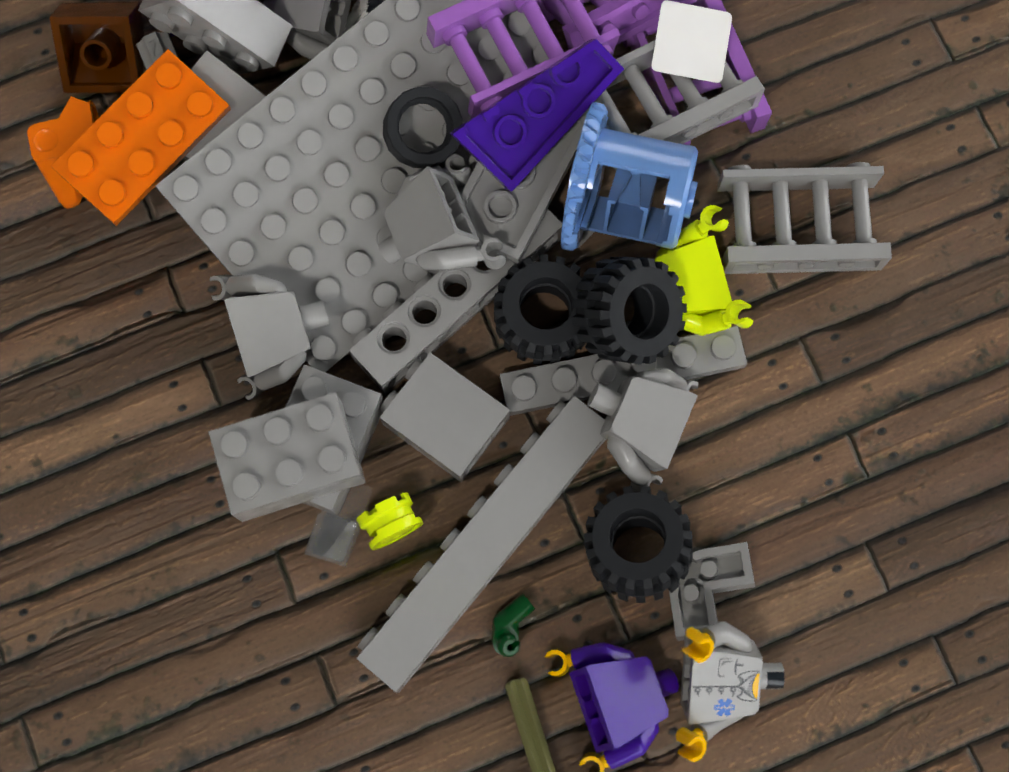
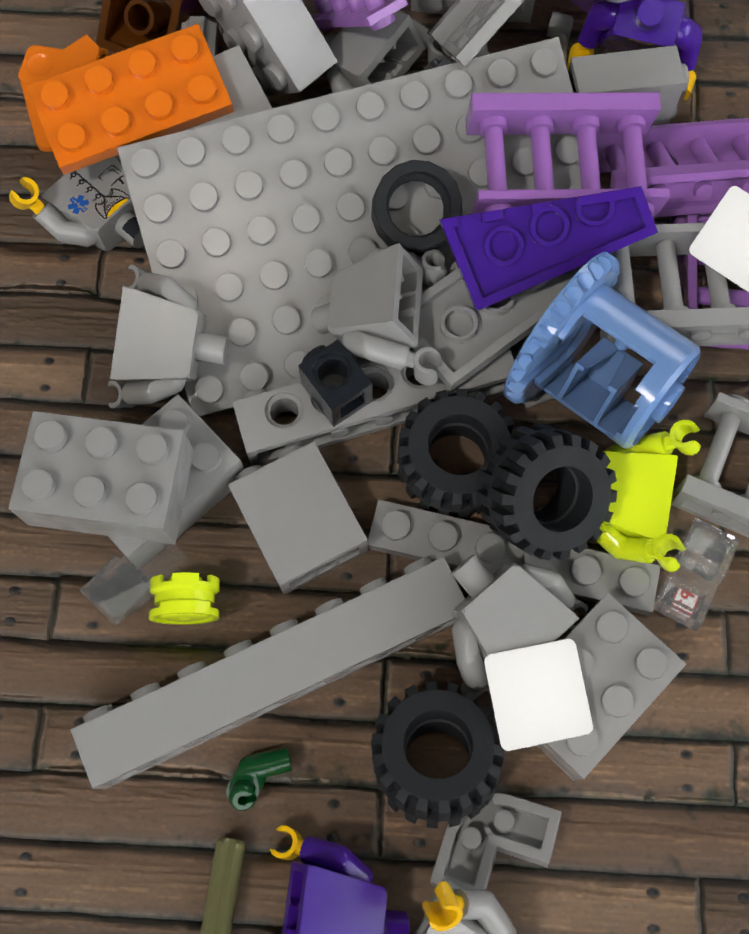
camera: 25 degrees right, 5 degrees down
none -> light grey torso [9,155,144,251]
none -> black brick [298,339,373,427]
none -> white sticker [484,639,593,751]
none -> light grey brick [537,593,686,781]
none -> clear slope [653,518,740,631]

